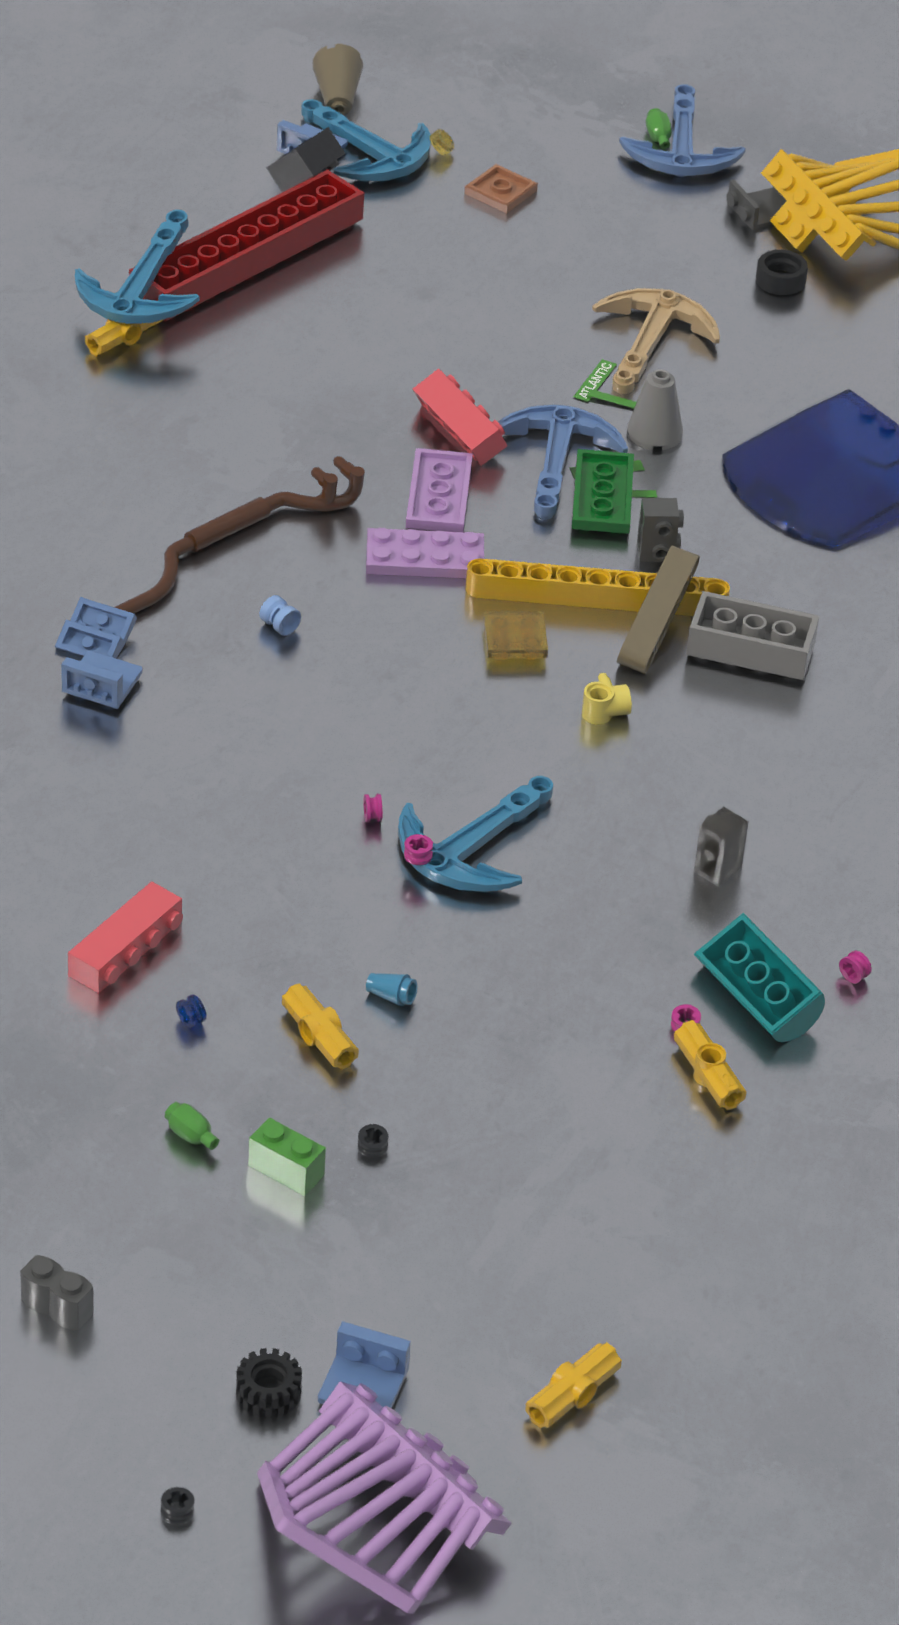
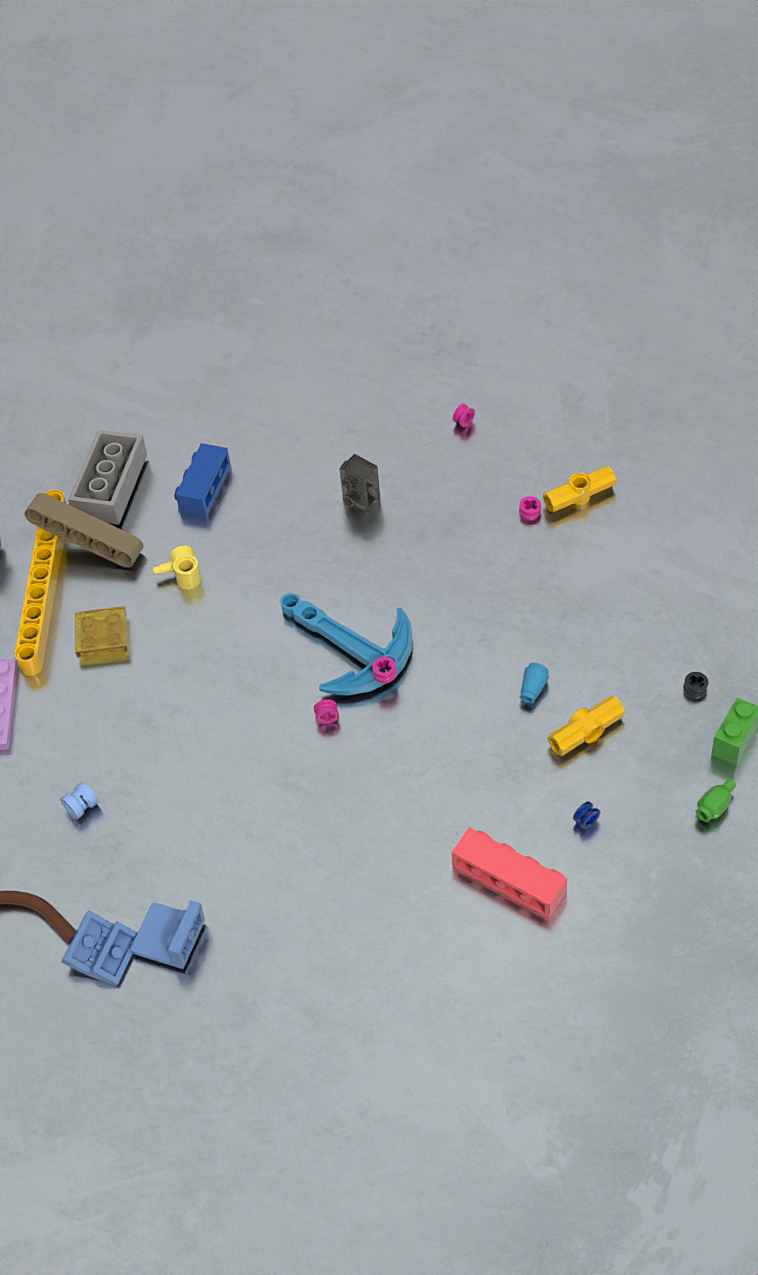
camera: 85 degrees left, 10 degrees up
teal brick [694,913,825,1042] -> none
none -> blue brick [174,443,231,516]

